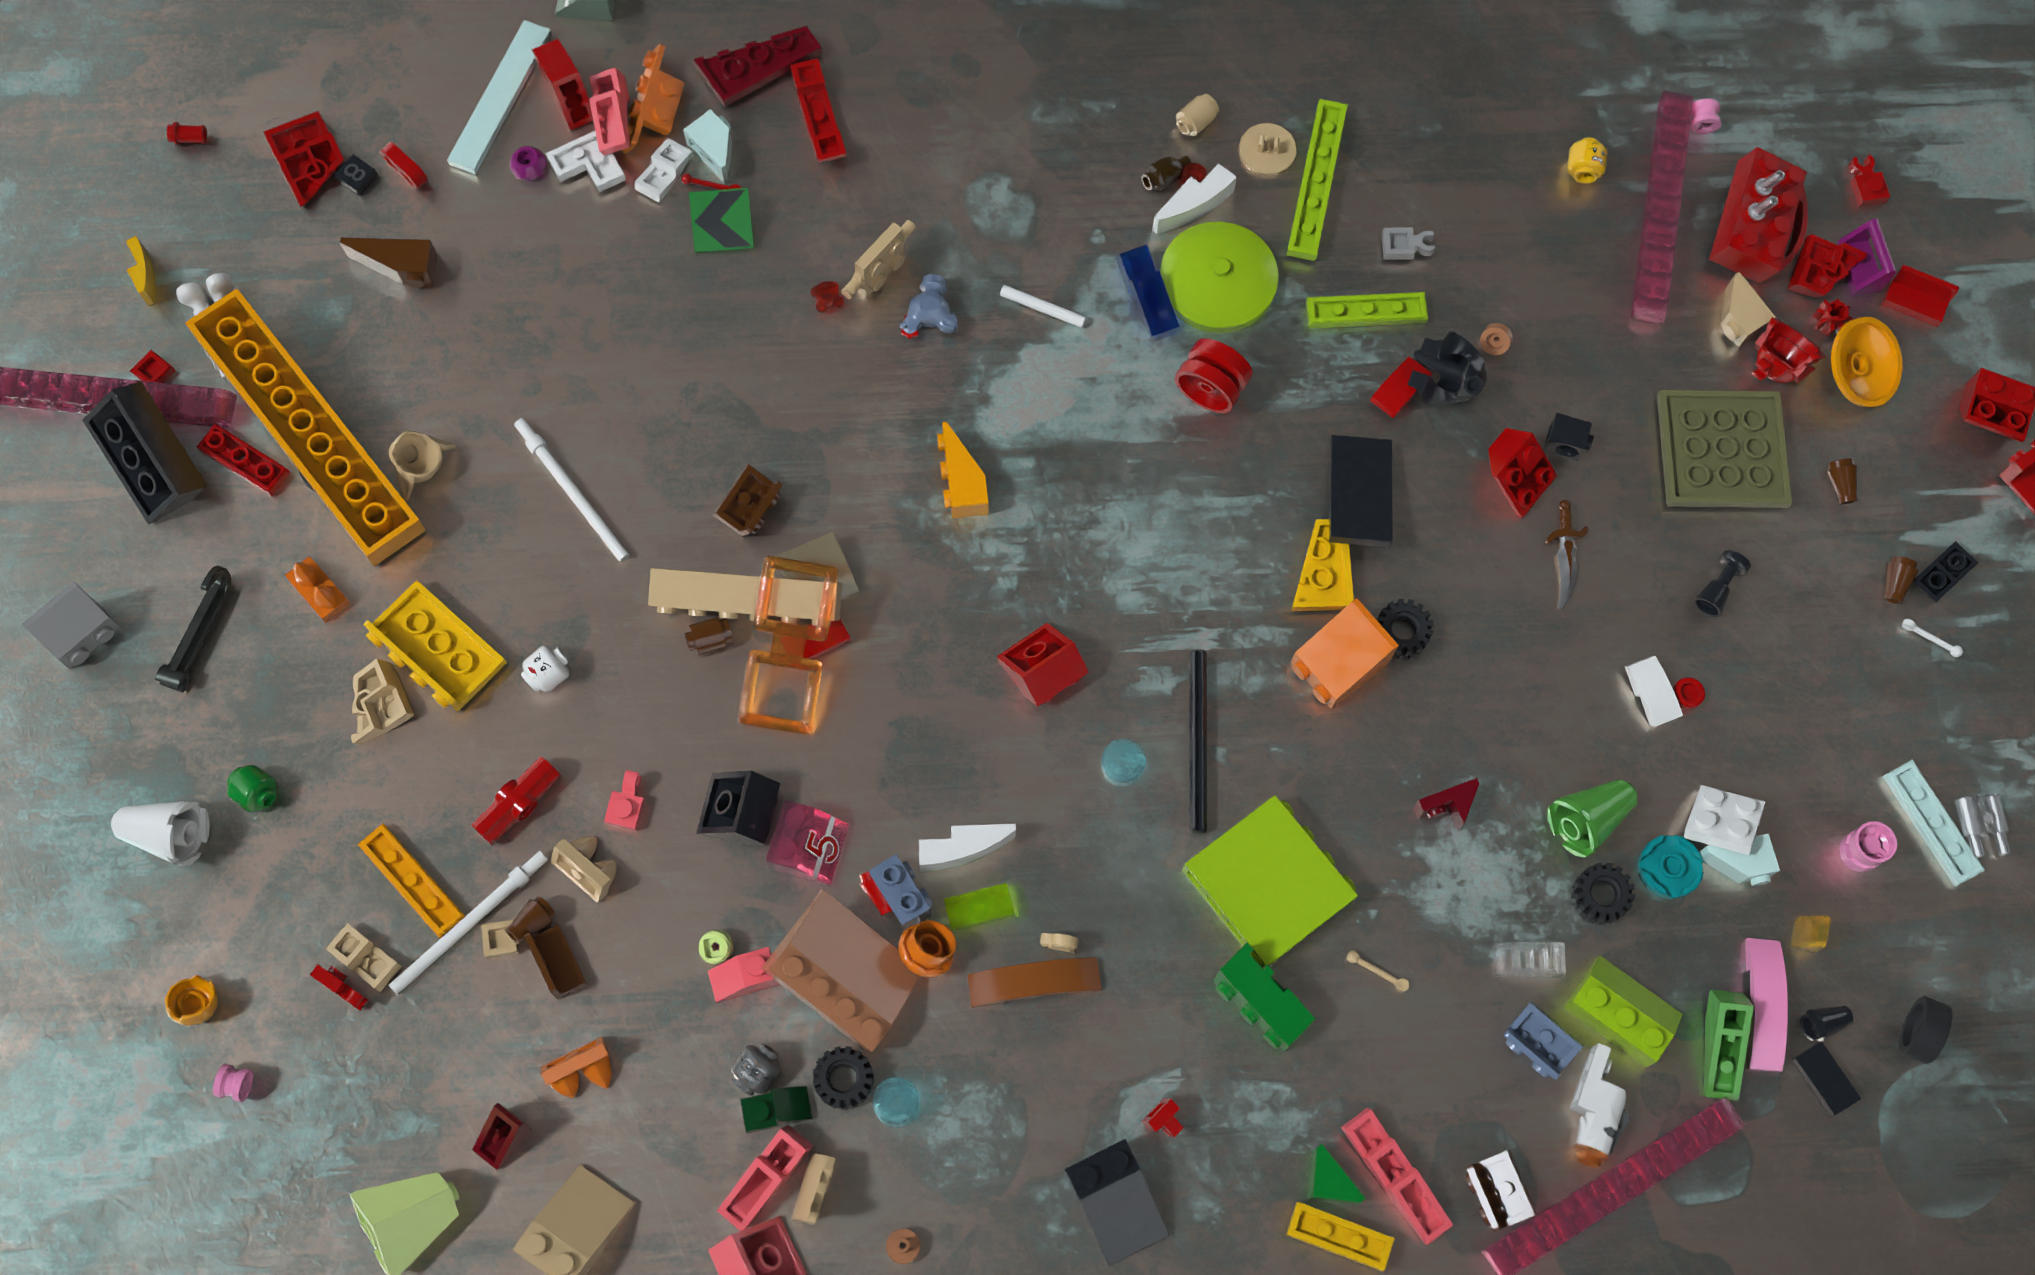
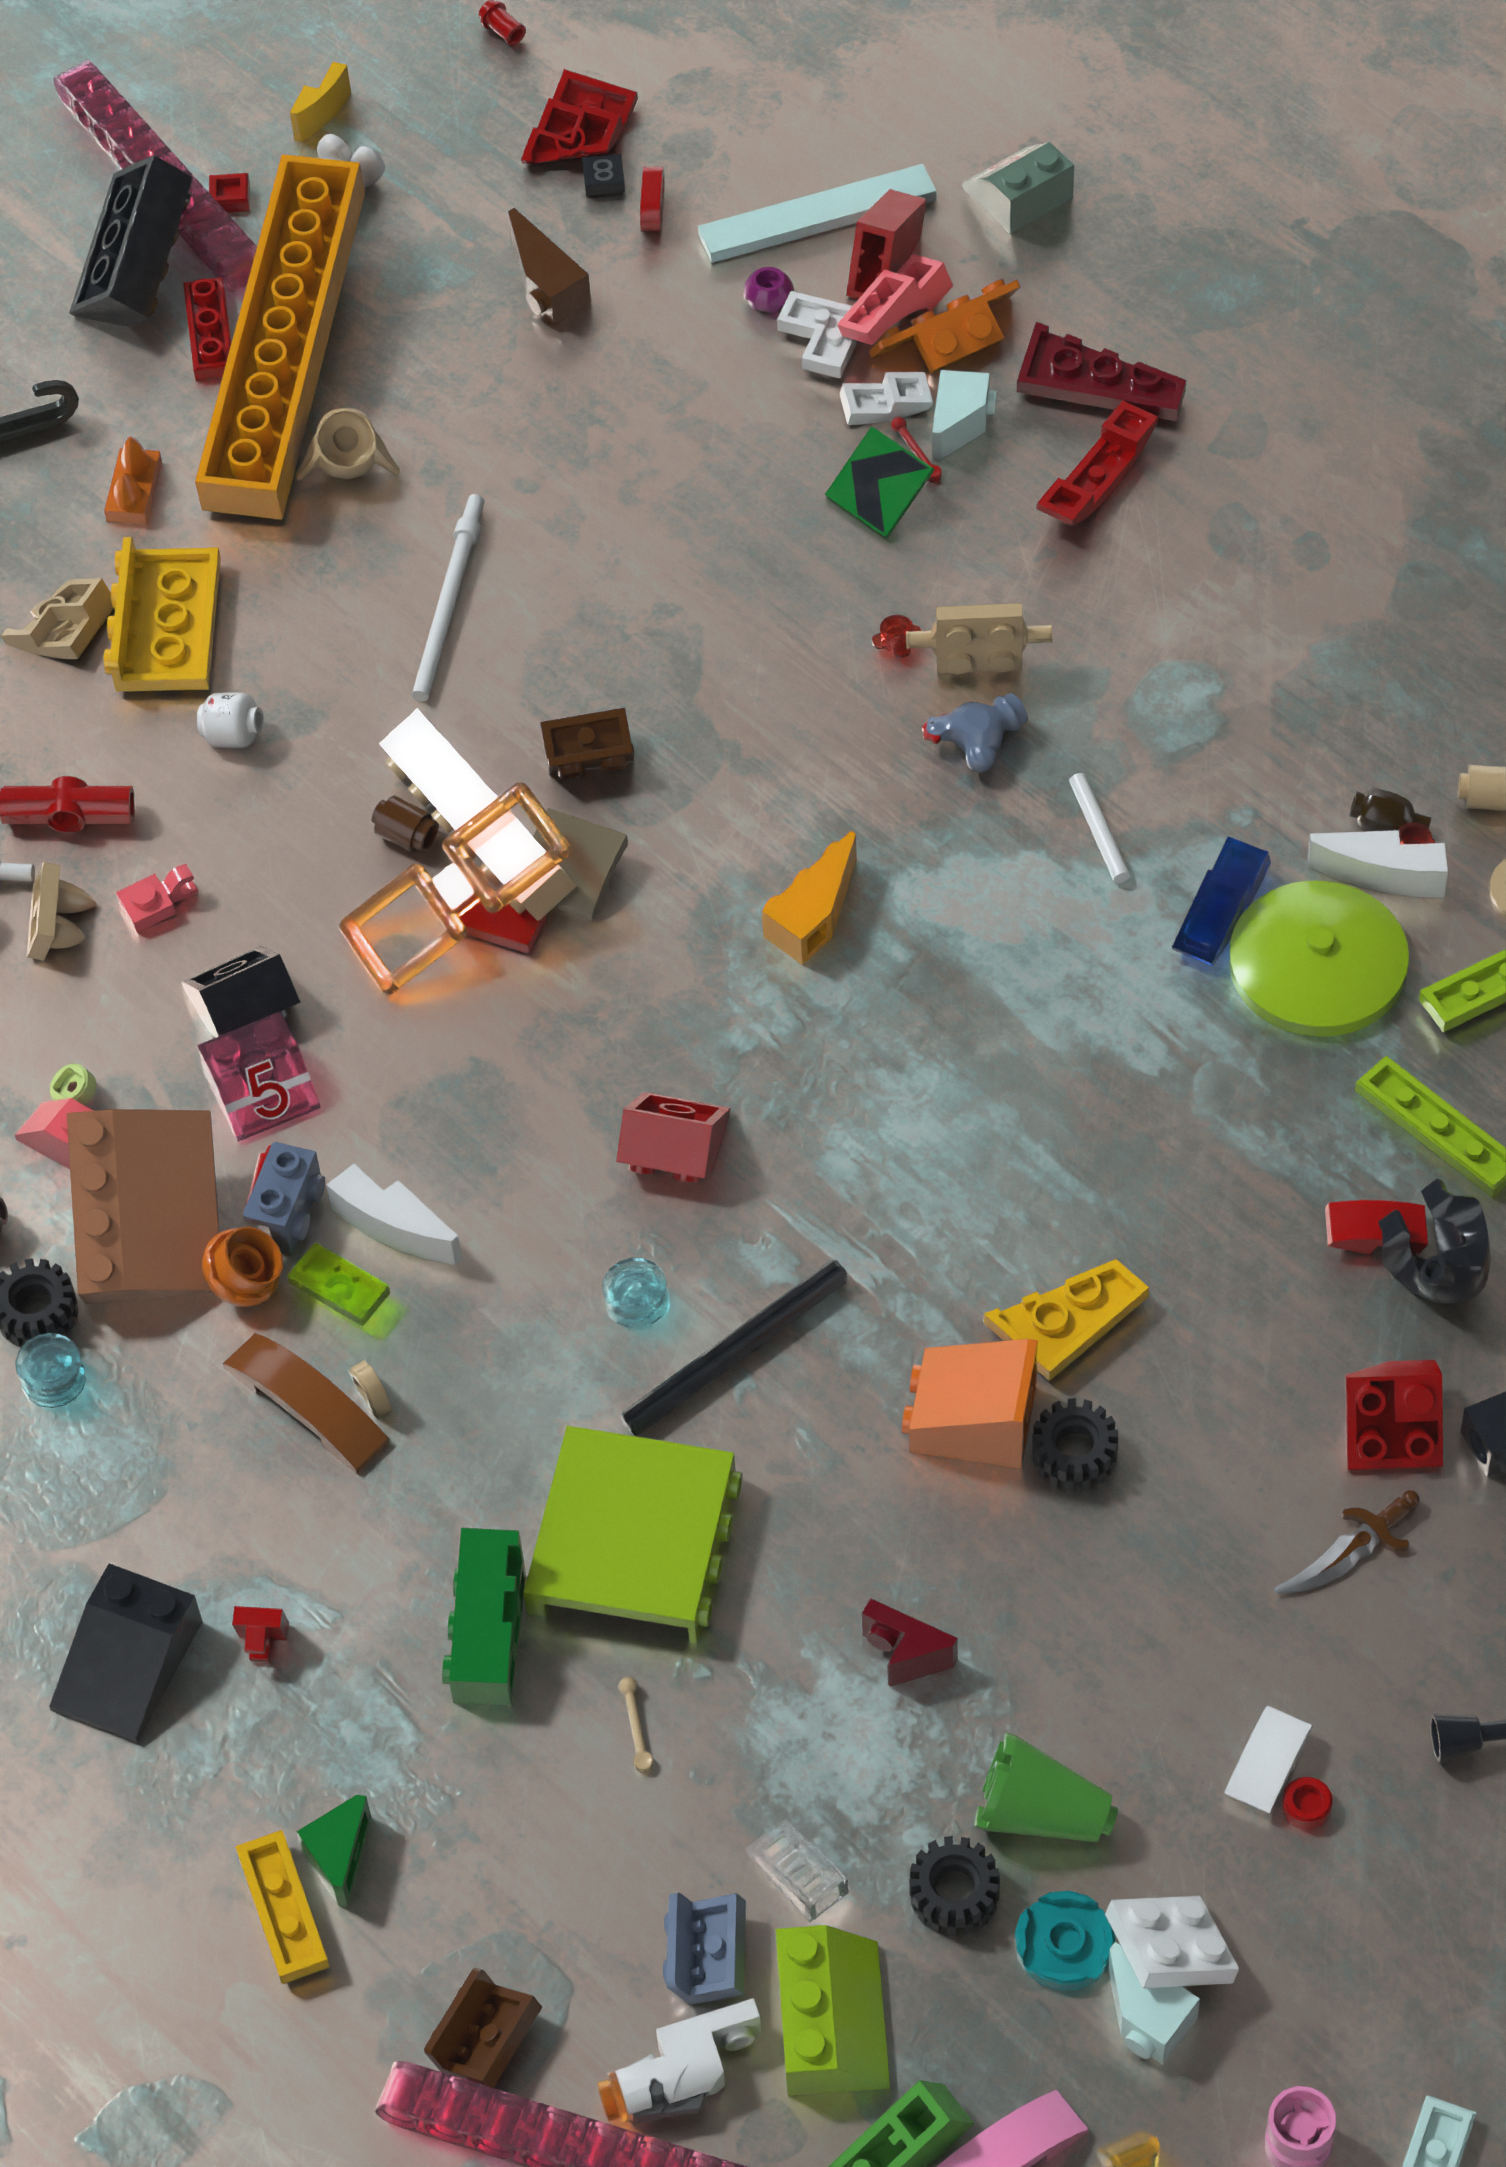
camera: 55 degrees right, 15 degrees down
red wheel [1174,338,1253,414] -> none
black tile [1329,435,1393,547] -> none
coral slope [1341,1108,1453,1245] -> none

